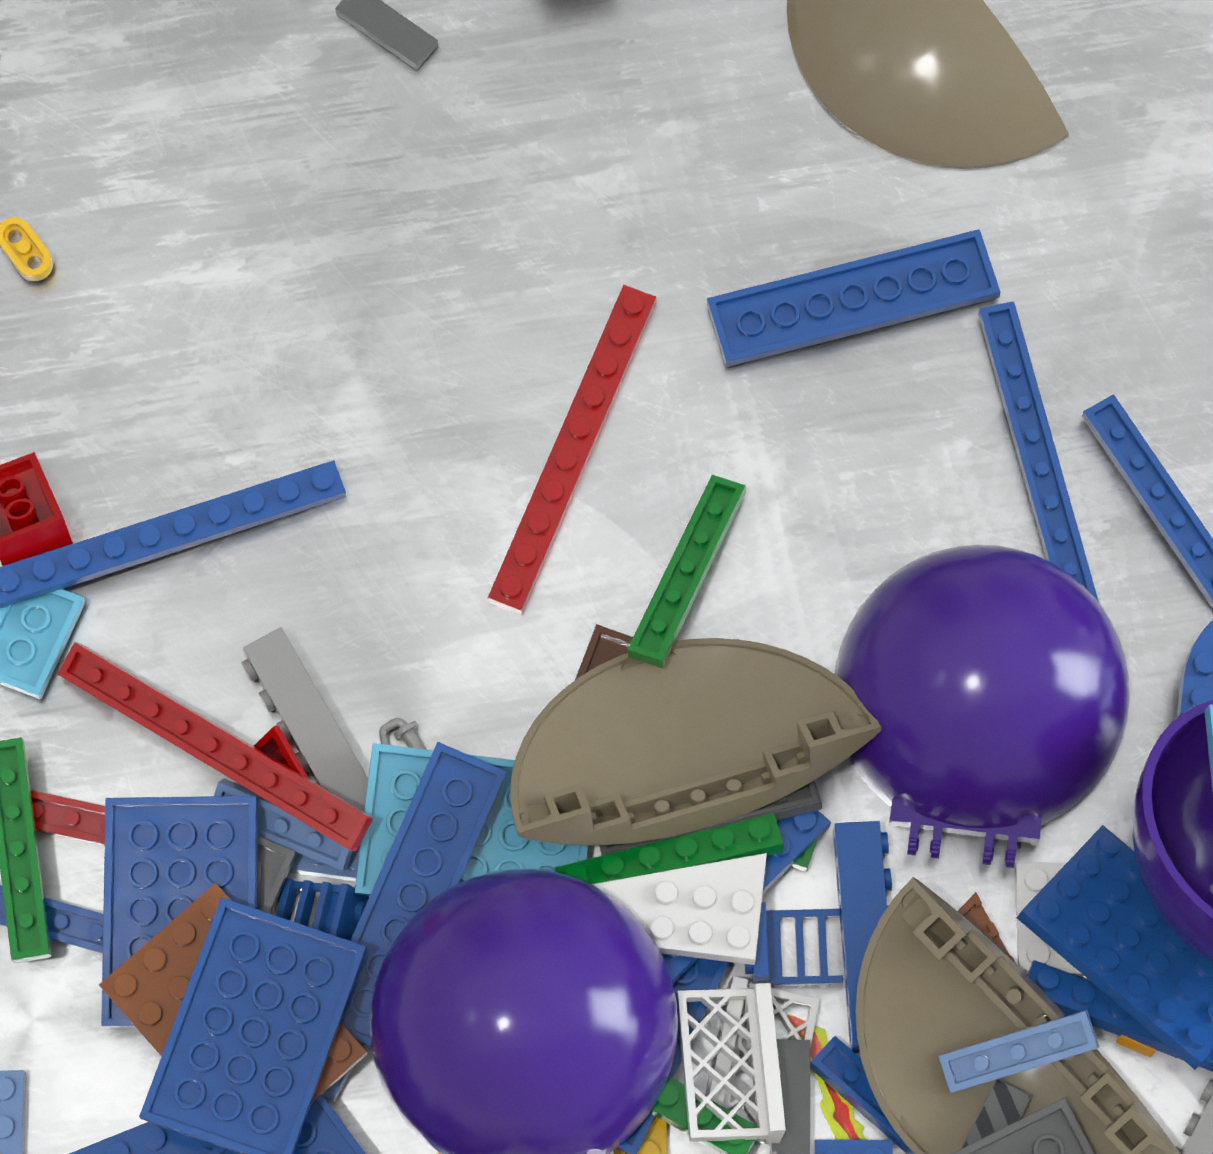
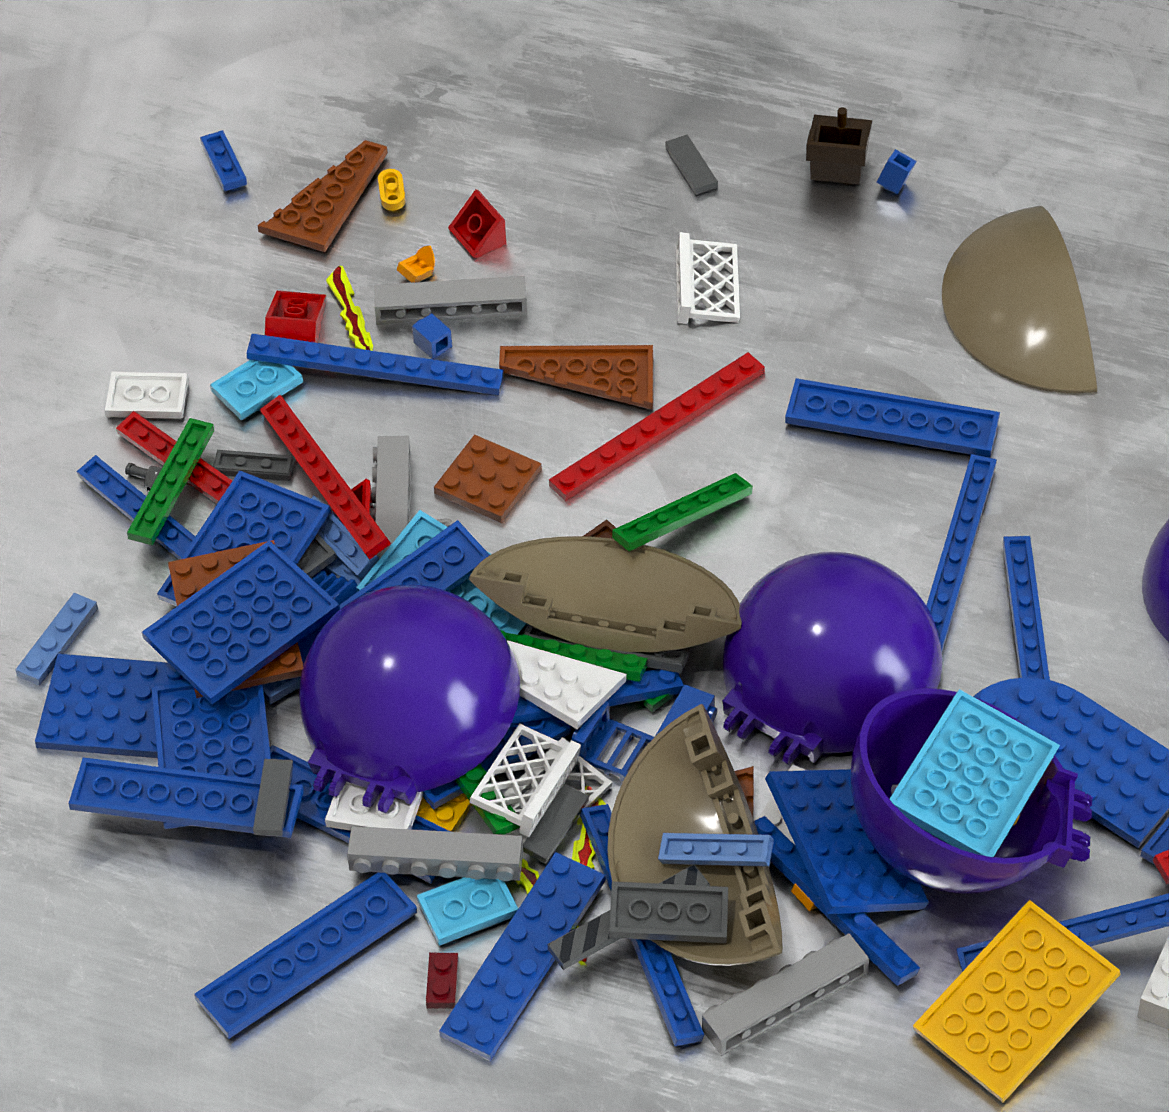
camera: 30 degrees right, 20 degrees down
none -> dark grey tile [213,449,295,481]
none -> neon yellow sword [326,266,373,351]
none -> light grey brick [374,276,527,324]
none -> light orange plate [396,245,435,283]
none -> blue brick [412,313,452,359]
none -> dark orange plate [434,434,542,523]
none -> red slope [448,189,506,259]
none -> dark orange wing [499,345,653,410]
none -> white fence [675,232,740,324]

